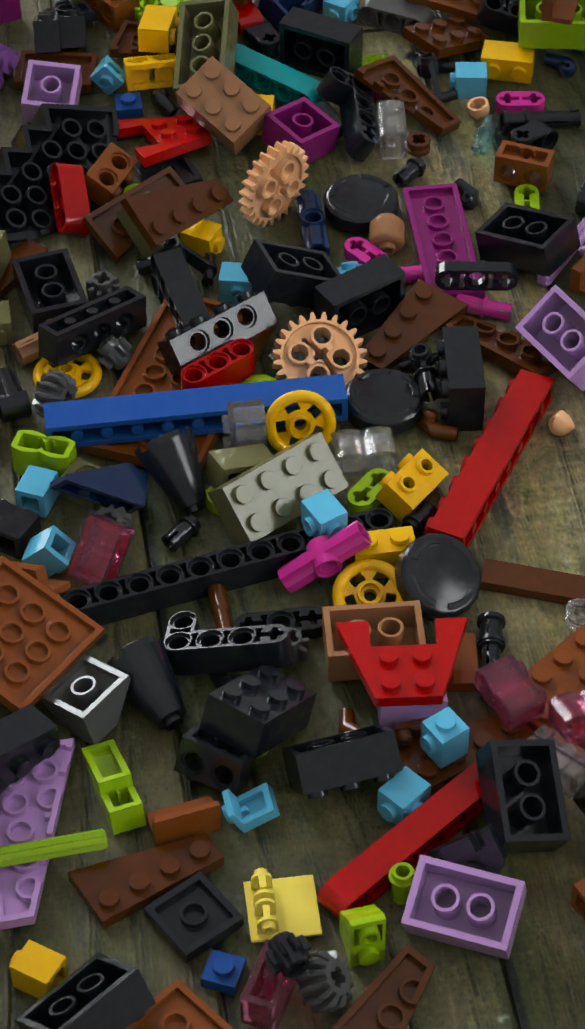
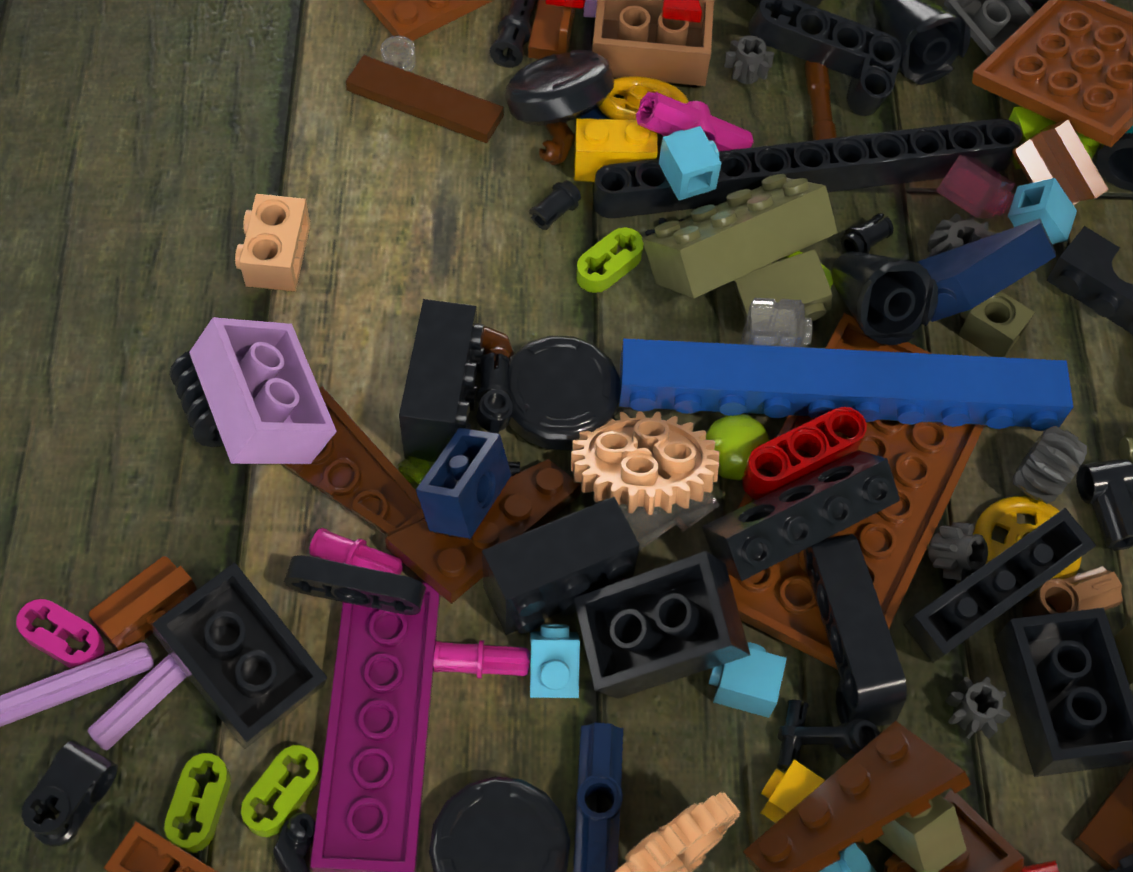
camera: 175 degrees left, 15 degrees up
lime brick [11,430,77,478] -> none
medium azure brick [15,465,60,518] -> none
black beam [234,606,323,639] -> none
yellow plate [264,390,336,452] -> none
clear brick [330,426,397,476] -> none
dark pink beam [344,237,388,264] -> none
medium nougat head [369,213,405,256] -> none
yellow brick [375,448,449,522] -> none
red brick [424,369,554,548] -> none
light nougat hinge [548,410,575,436] -> none
none -> lime beam [241,745,321,837]
none -> dark blue brick [416,428,512,539]

